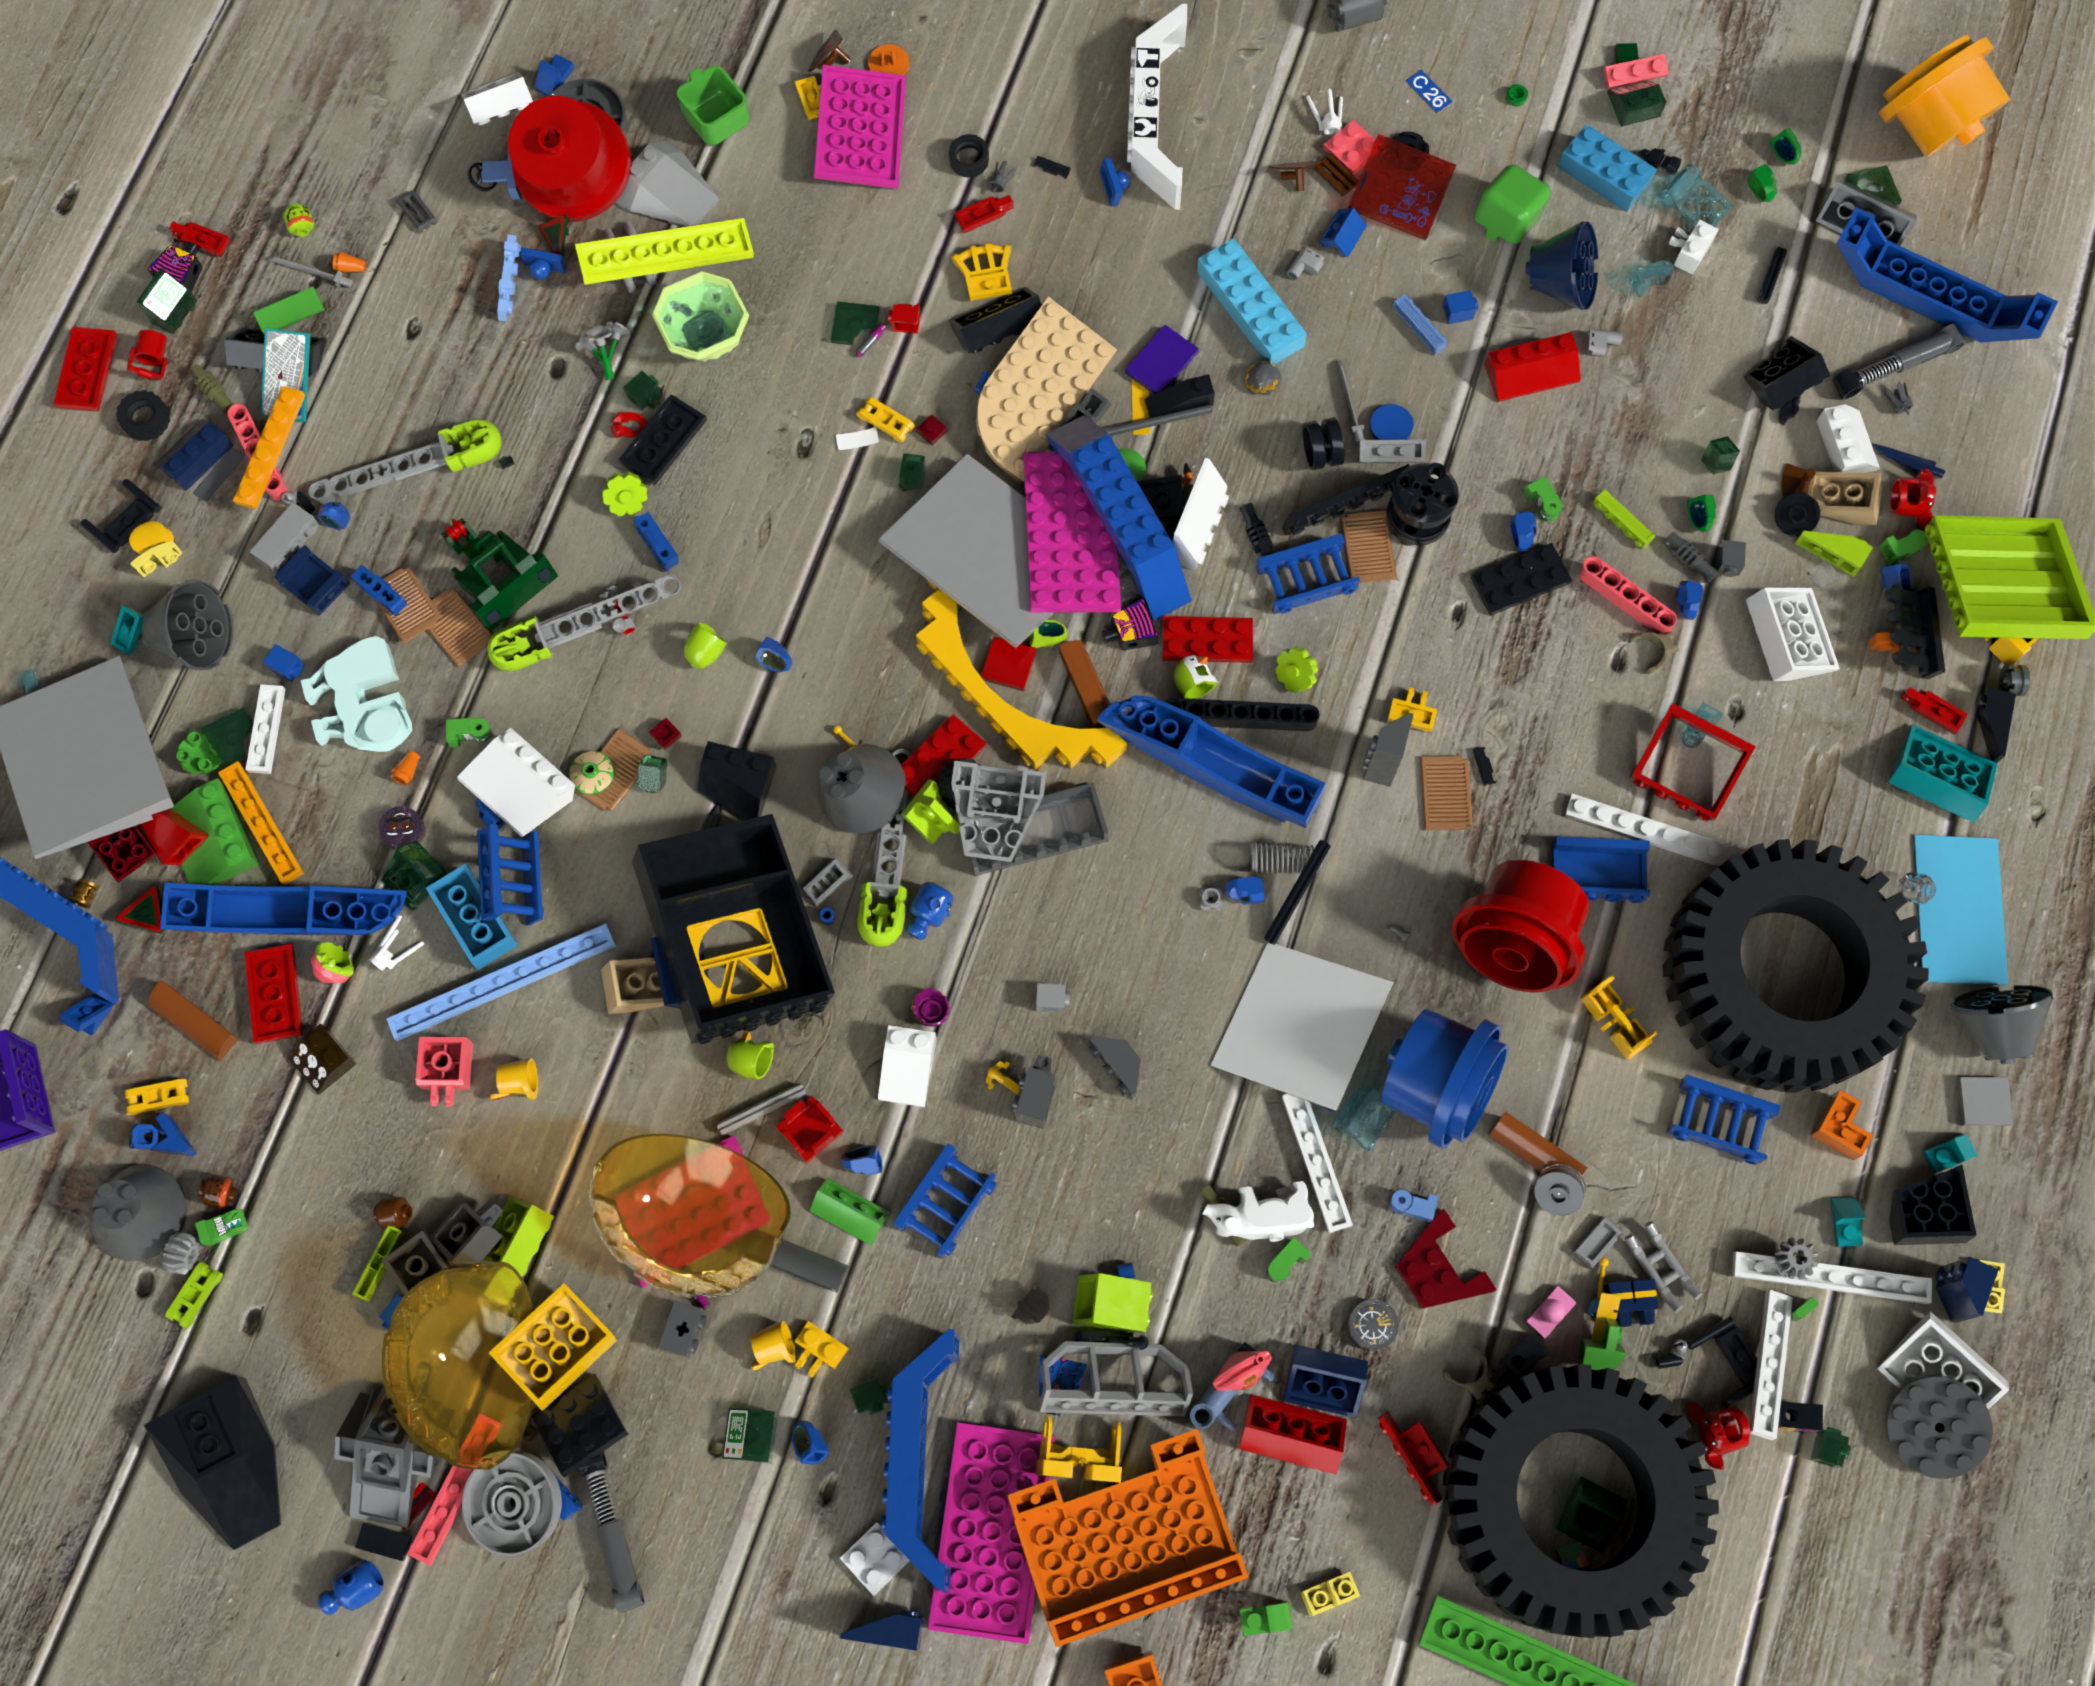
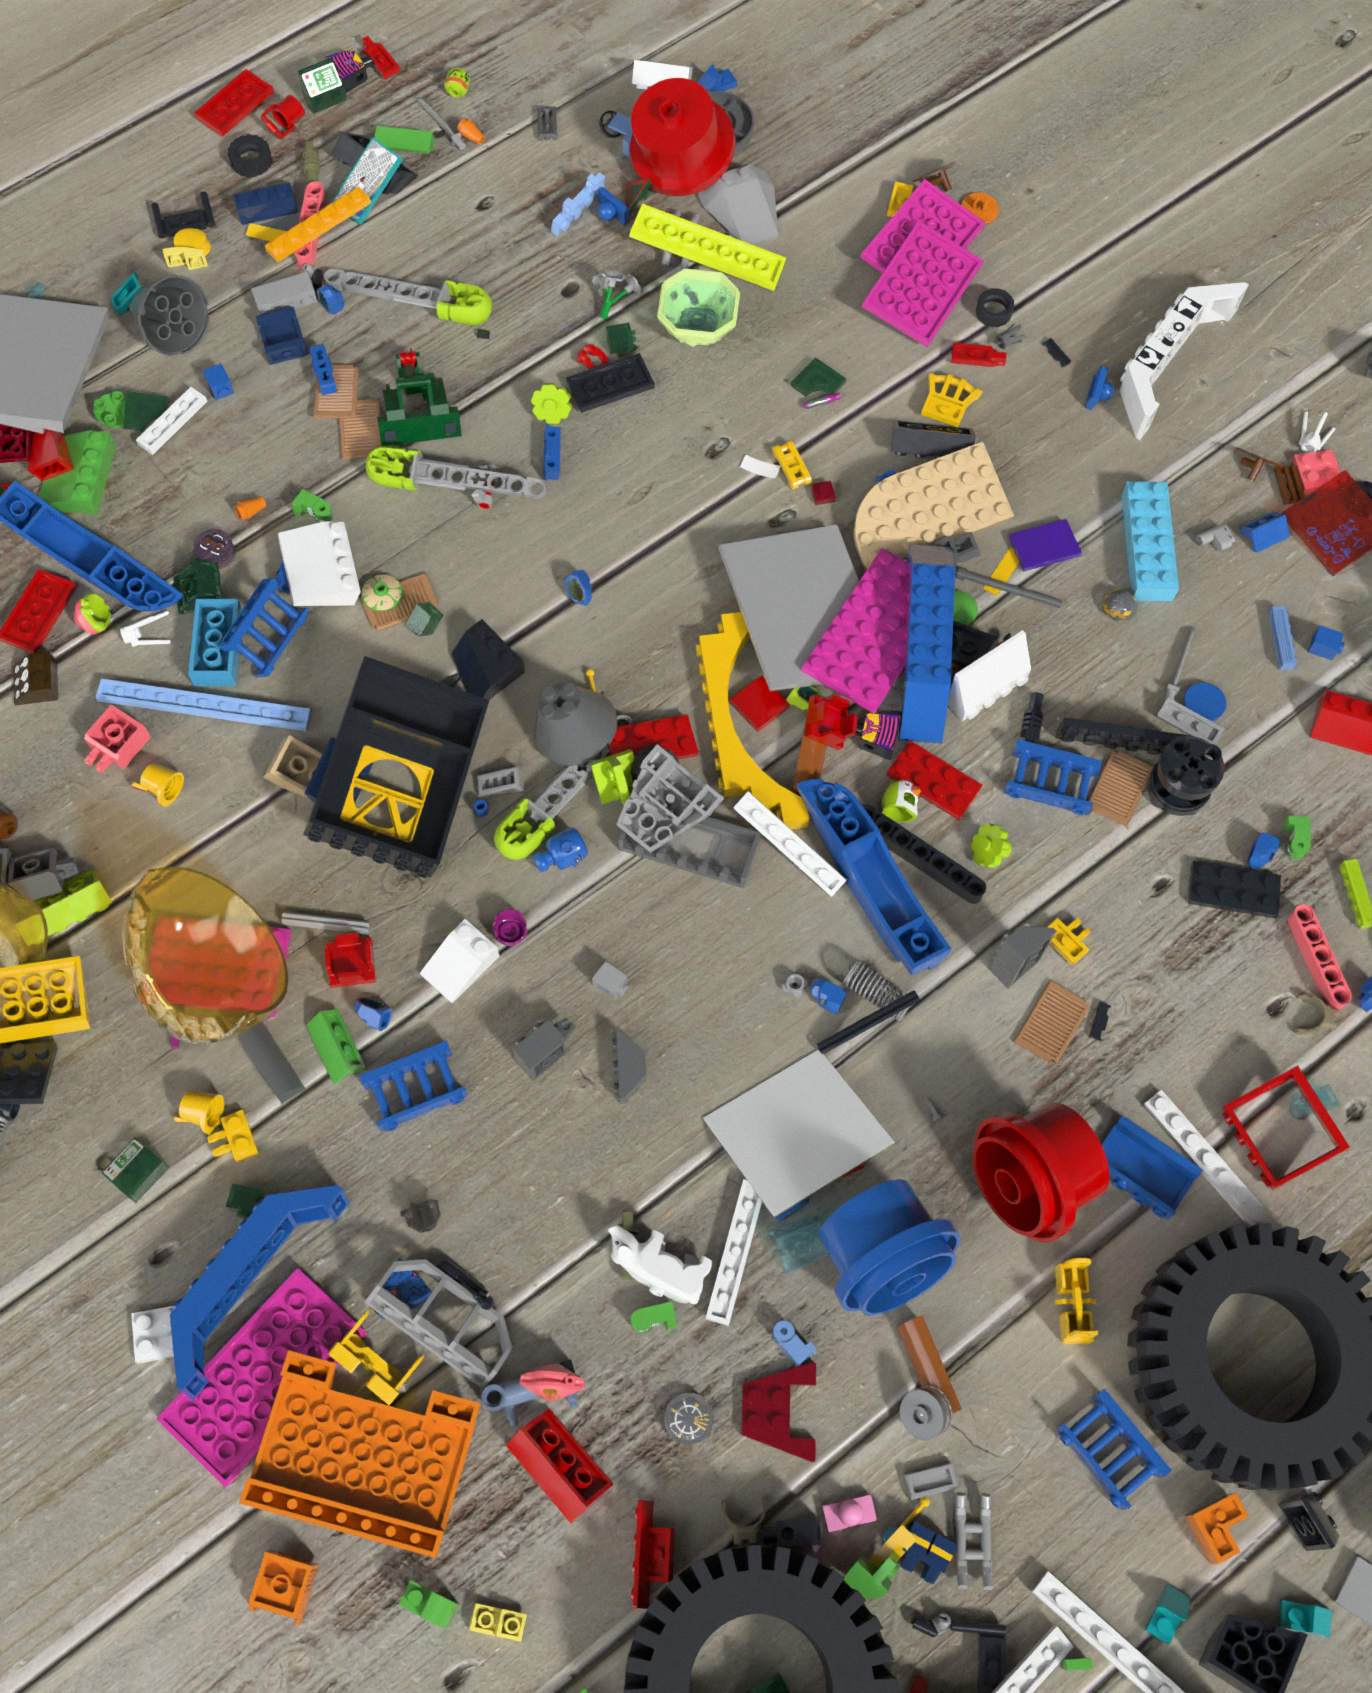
camera: 30 degrees right, 5 degrees down
light orange plate [218,761,305,885] -> none
light aqua animal [301,636,413,752] -> none
dark red plate [649,718,682,750] -> none
dark grey brick [658,1300,707,1358] -> none
bright green piece [677,66,750,146] -> none
lime piece [683,622,727,669] -> none
lime piece [726,1032,775,1080] -> none
blue rock [792,1420,829,1465] -> none
dark blue slope [840,1609,924,1651] -> none
red window [888,303,921,334] -> none
clear green brick [899,453,926,490] -> none
yellow piece [985,1061,1020,1095] -> none
lime slope [1072,1273,1153,1333] -> none
blue piece [1117,1262,1135,1278] -> none
black slope [1145,374,1215,418] -> none
dark blue slope [1283,1345,1368,1418] -> none
black wheel [1302,417,1345,470] -> none
light grey gear [1774,1237,1818,1280] -> none
none -> yellow sticker [246,223,286,241]
none -> white plate [734,791,847,897]
none -> red panel [805,694,857,750]
none -> dark pink plate [861,220,984,348]
none -> black slope [1278,1488,1339,1551]

